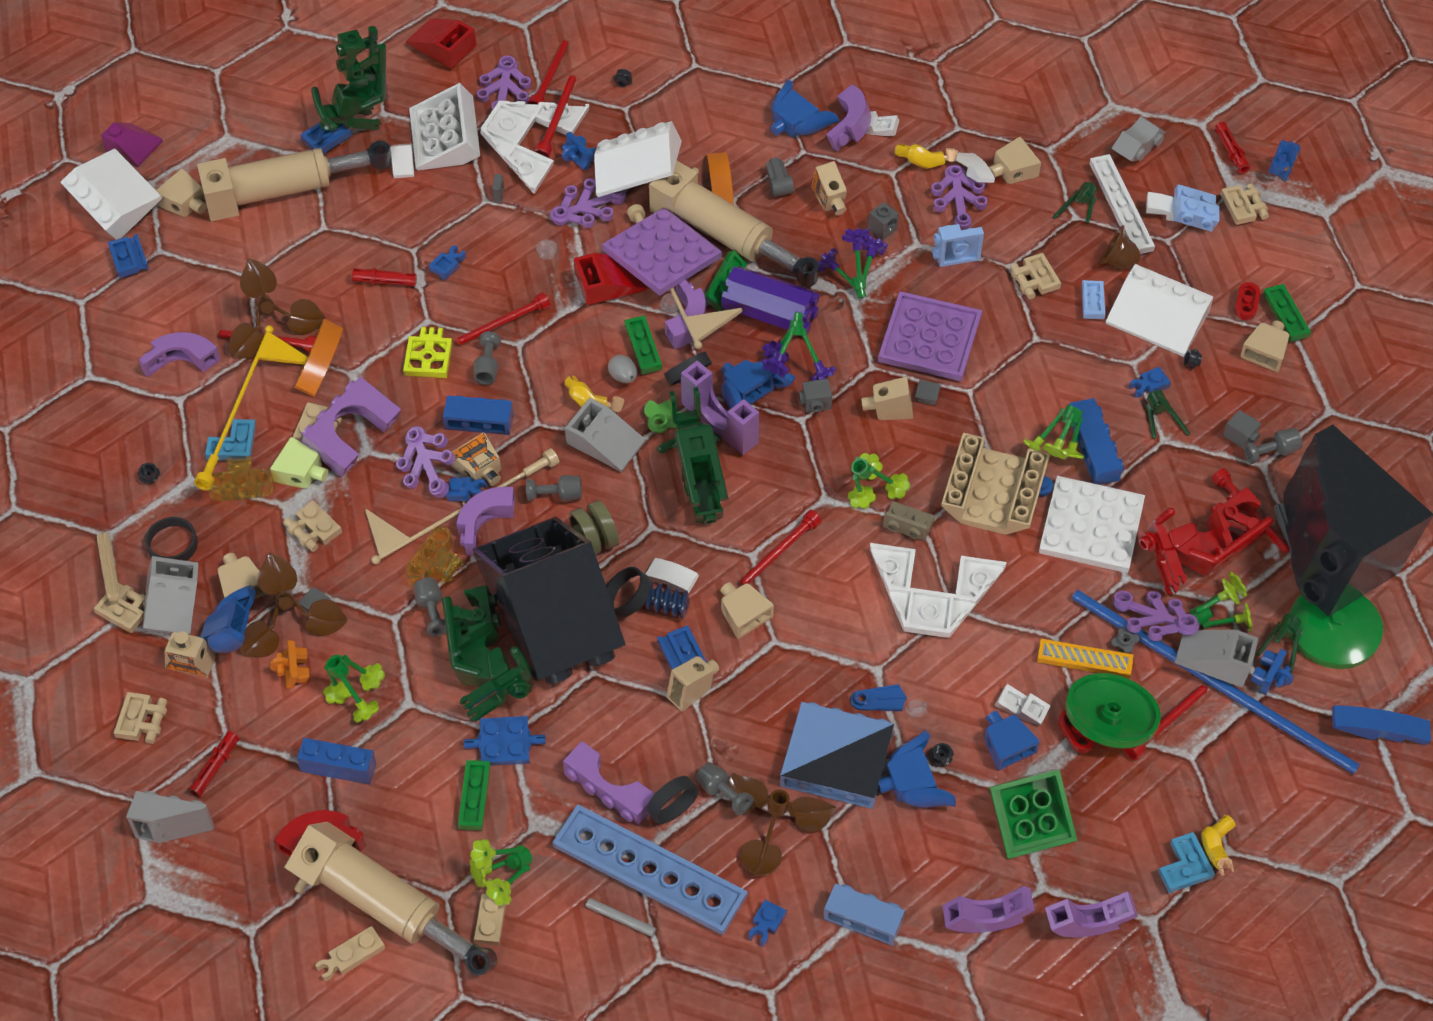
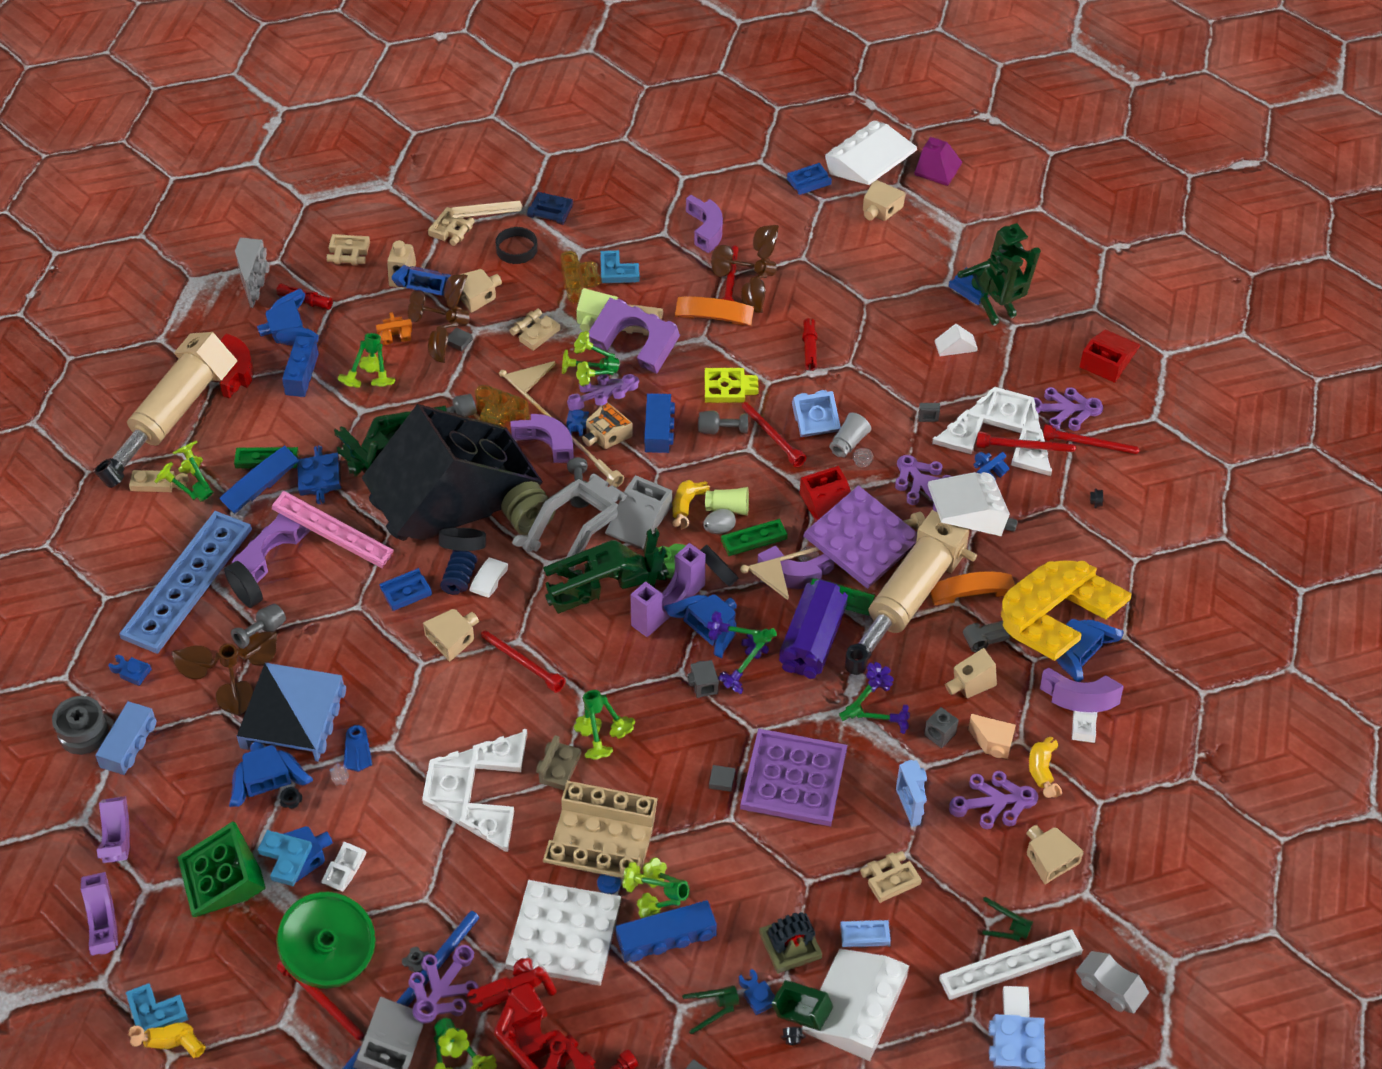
camera: 85 degrees right, 5 degrees down
black plate [138,463,160,483] -> none
light grey slope [143,556,198,635] -> none
yellow piece [194,325,308,490] -> none
tan piece [197,140,392,222] -> none
tan plate [315,926,385,981] -> none
white slope [409,83,480,170] -> none
blue plate [429,245,466,280] -> none
light grey bar [586,898,657,937] -> none
tan torso [666,656,719,712] -> none
tan torso [862,377,913,420] -> none
white slope [956,153,995,183] -> none
tile [1037,639,1134,679] -> none
reddish brown piece [1097,225,1140,270] -> none
none -> dark grey wheel [52,696,109,755]
none -> blue slope [219,446,299,514]
none -> blue torso [257,288,319,346]
none -> dark azure plate [258,830,312,887]
none -> bright pink tile [272,491,393,568]
none -> light grey piece [512,473,627,574]
none -> dark blue plate [527,192,573,224]
none -> lime plant [562,331,619,386]
none -> yellowish green plant [705,487,749,516]
none -> plate [759,912,822,974]
none -> dark green panel [772,980,833,1031]
none -> light blue plate [792,390,841,437]
none -> light grey plant [829,413,871,458]
none -> light nougat slope [968,714,1016,759]
none -> yellow plate [1001,561,1132,661]

